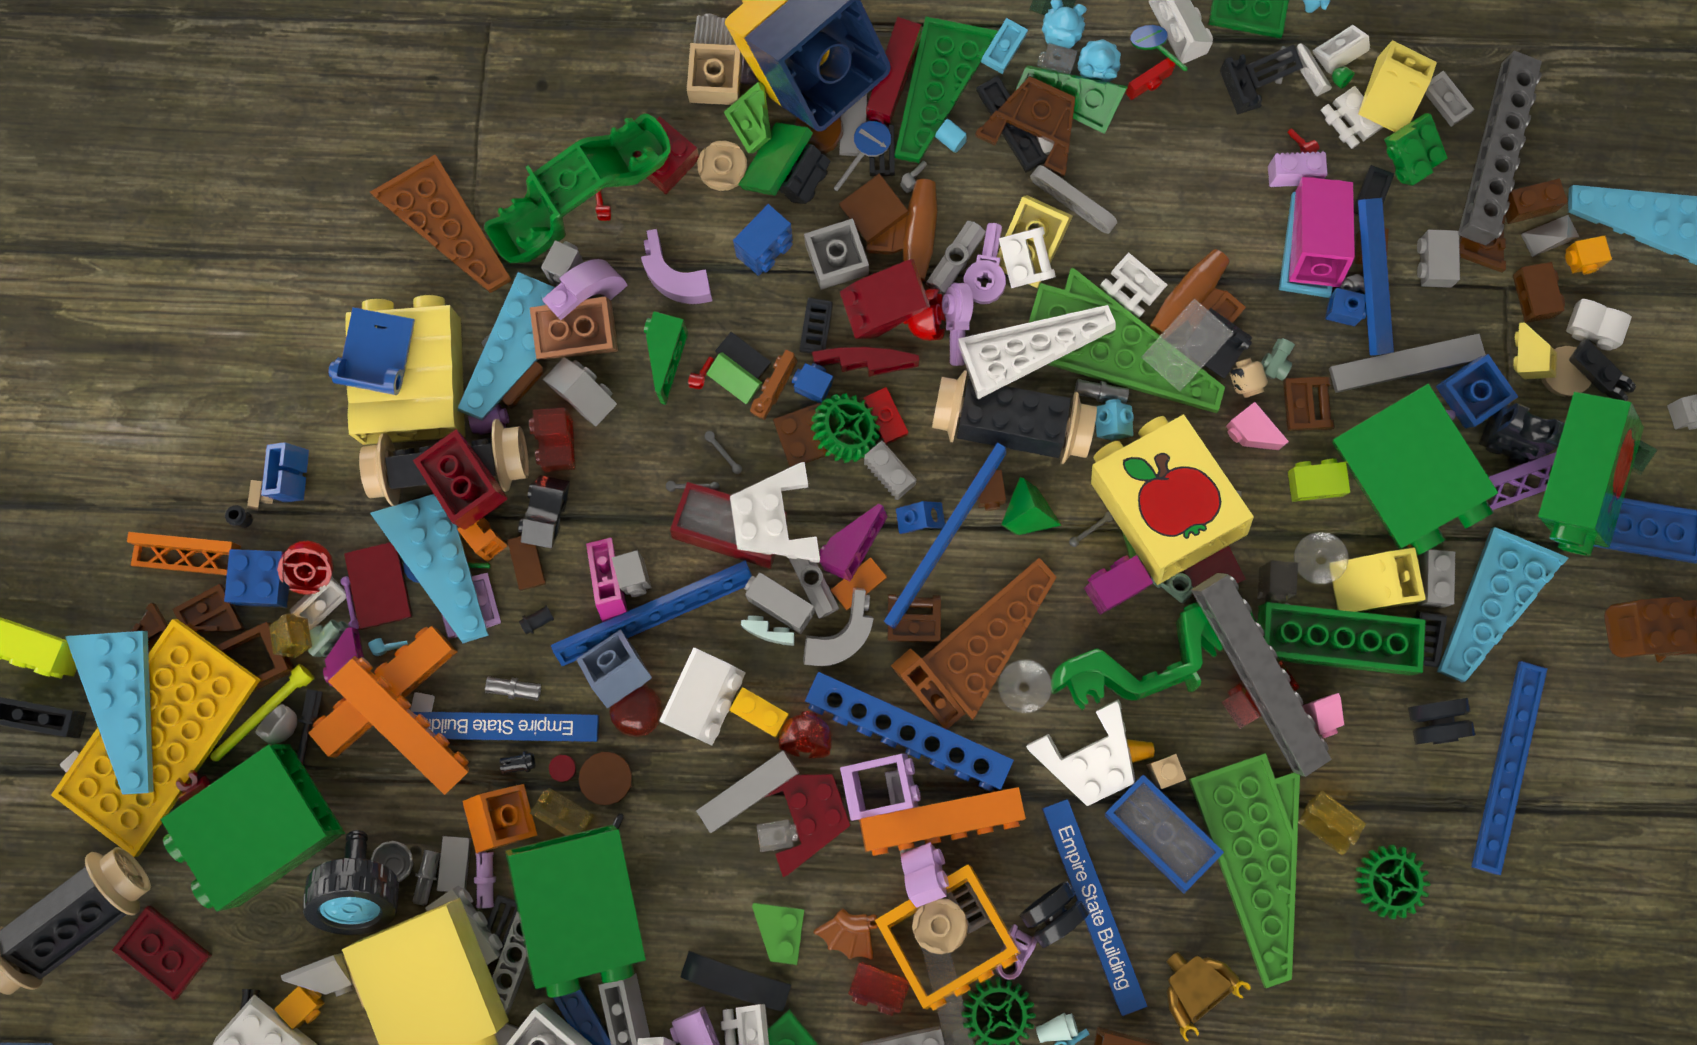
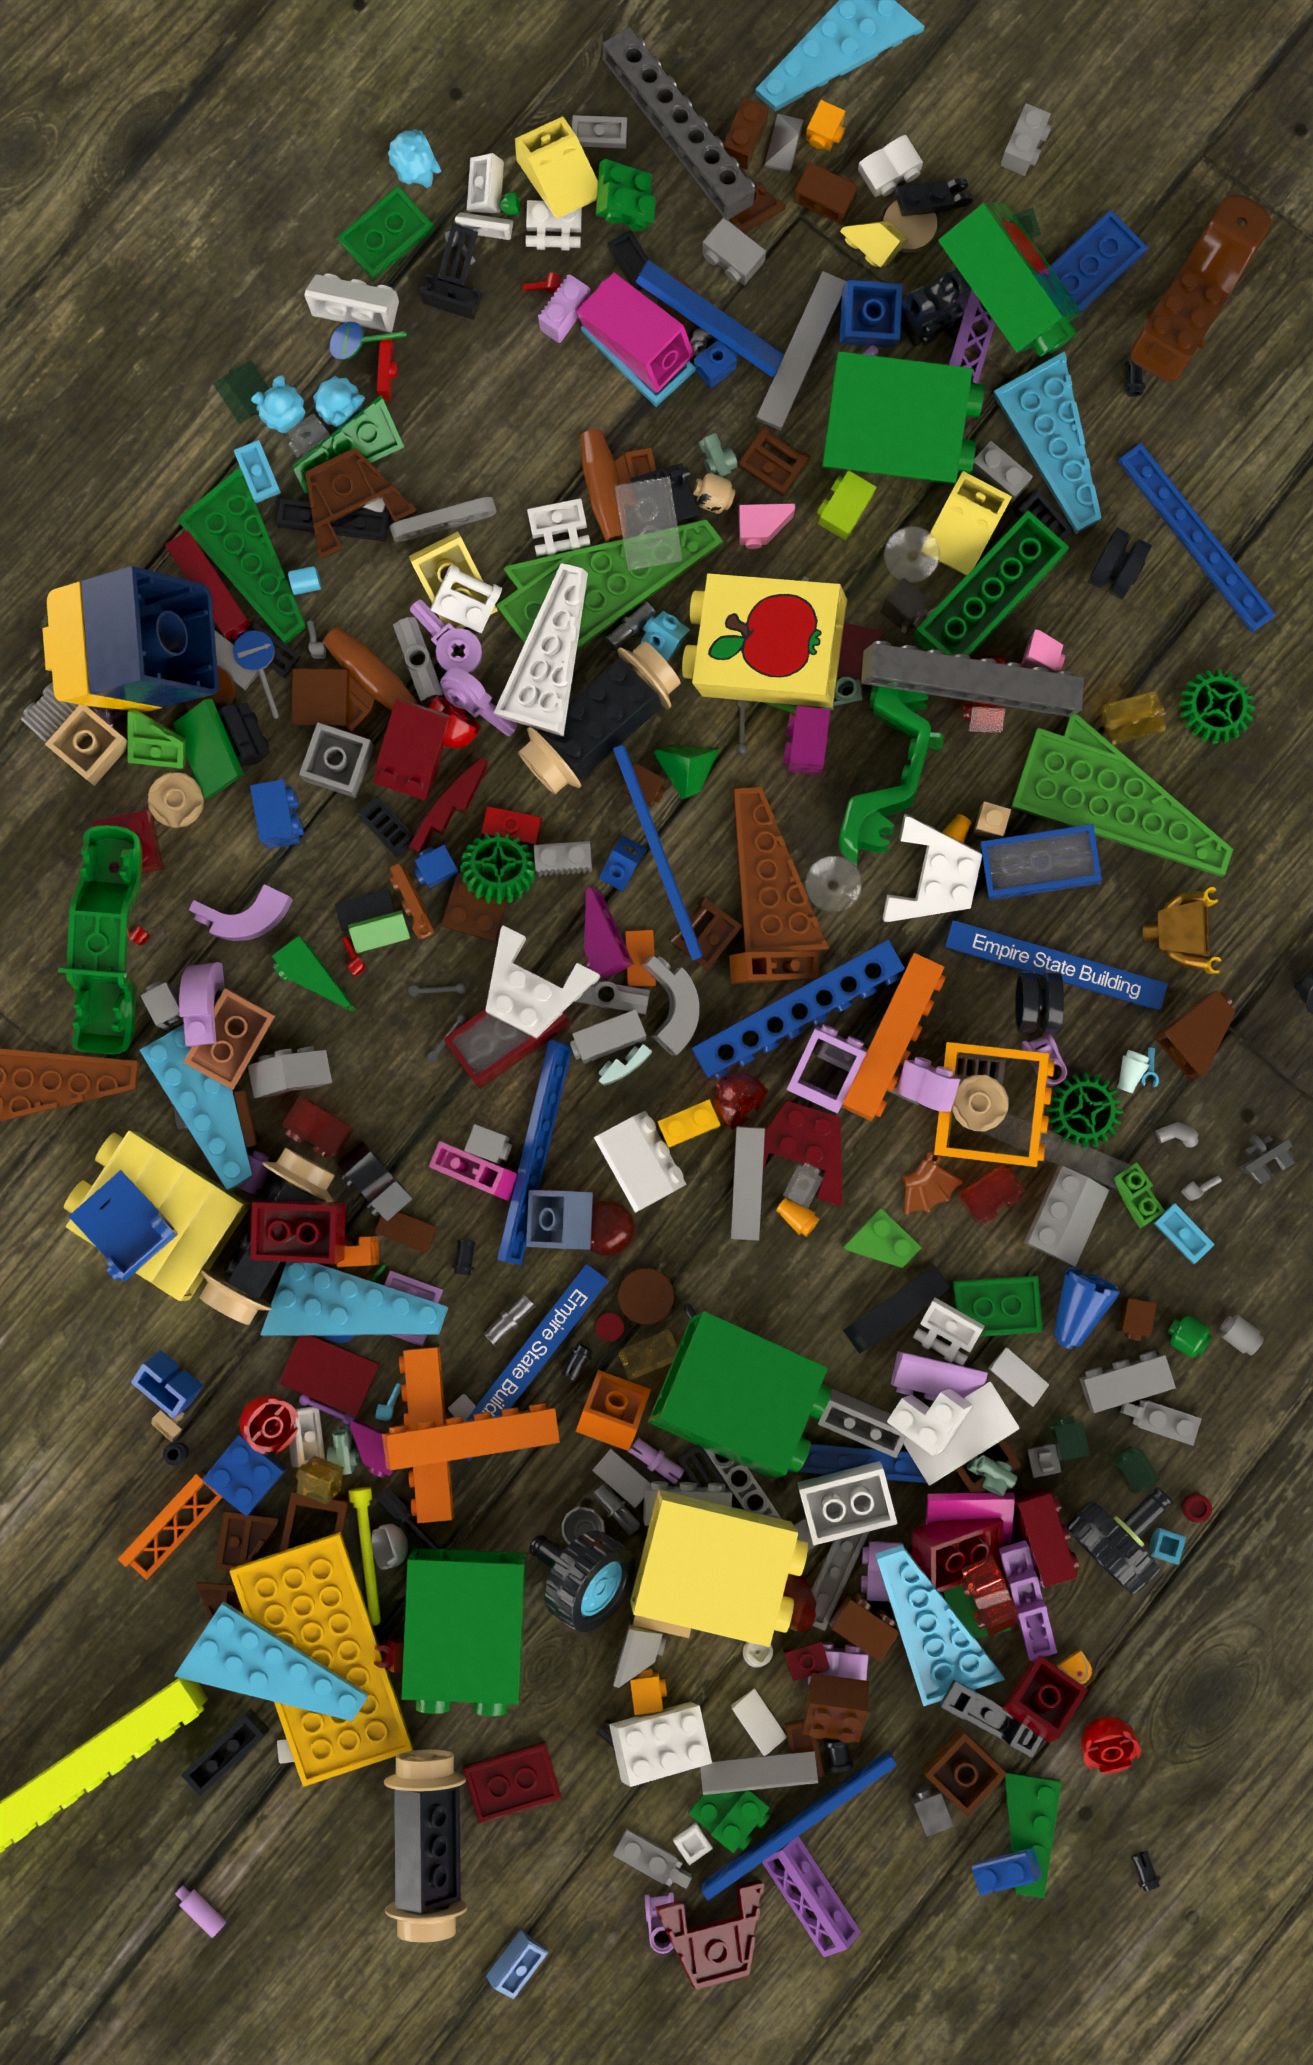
camera: 55 degrees left, 5 degrees up
none -> light orange cone [776,1198,819,1237]
none -> black pin [1124,359,1146,397]

